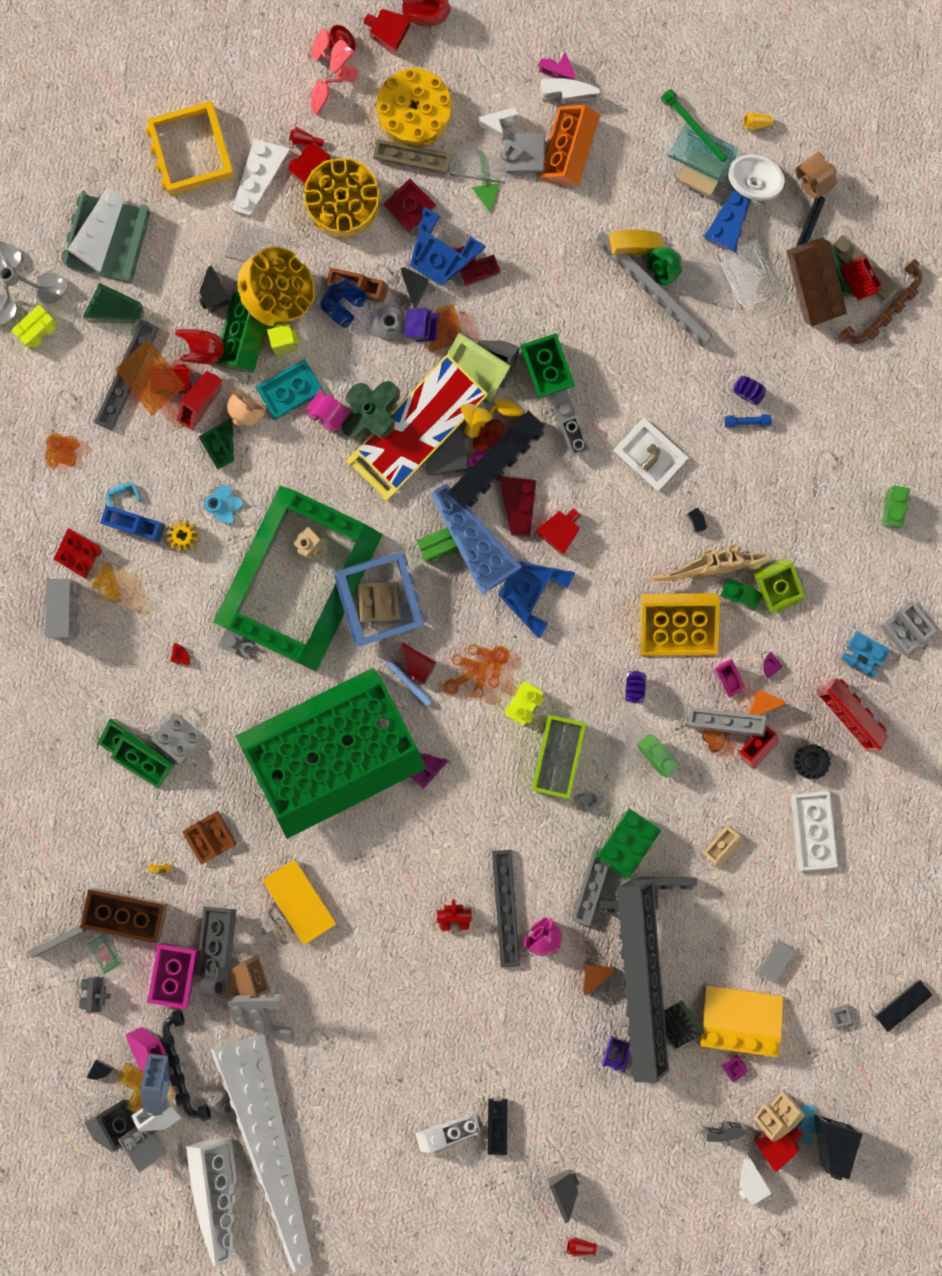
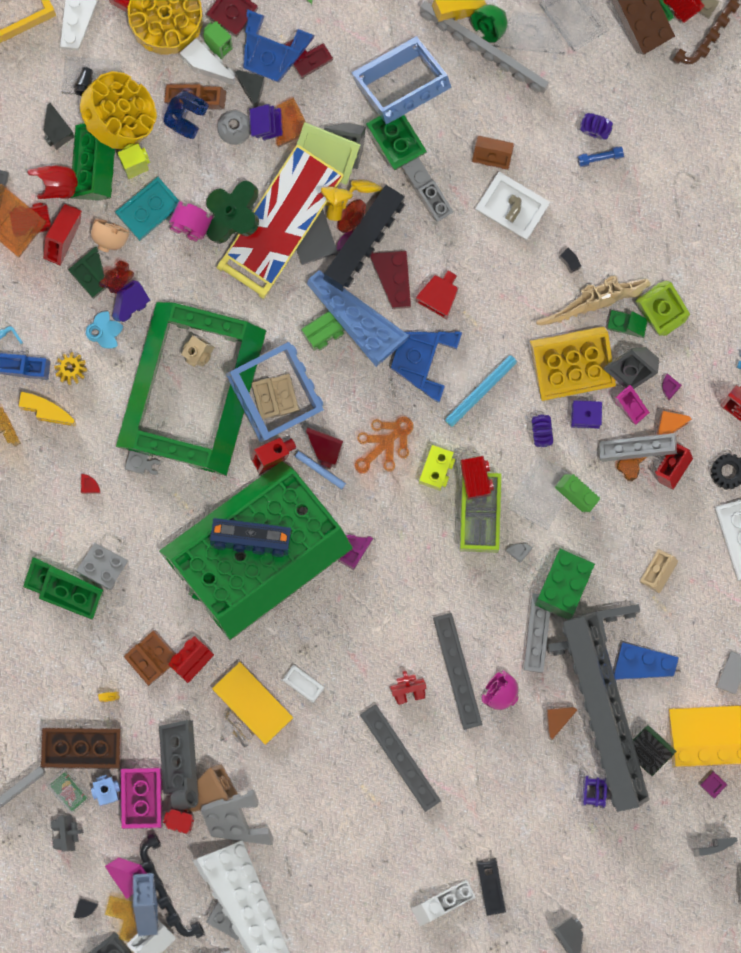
camera: 15 degrees left, 5 degrees down
none -> yellow slope [19,392,76,427]
none -> black cone [73,67,93,96]
none -> light blue brick [91,775,121,806]
none -> clear red hips [99,260,134,294]
none -> dark purple slope [112,280,151,322]
none -> red brick [163,809,195,835]
none -> red brick [168,636,214,683]
none -> white slope [180,38,235,85]
none -> bright green brick [203,22,233,59]
none -> dark blue brick [210,518,291,557]
none -> red torso [250,437,296,475]
none -> white tile [282,665,325,703]
none -> medium blue window [352,36,452,124]
none -> dark grey tile [360,704,441,812]
none -> medium azure axle [445,355,517,427]
none -> red brick [460,456,494,500]
none -> dark orange panel [472,136,514,170]
none -> dark purple piece [571,400,602,429]
none -> dark grey slope [604,347,659,389]
none -> blue wing [614,642,679,680]

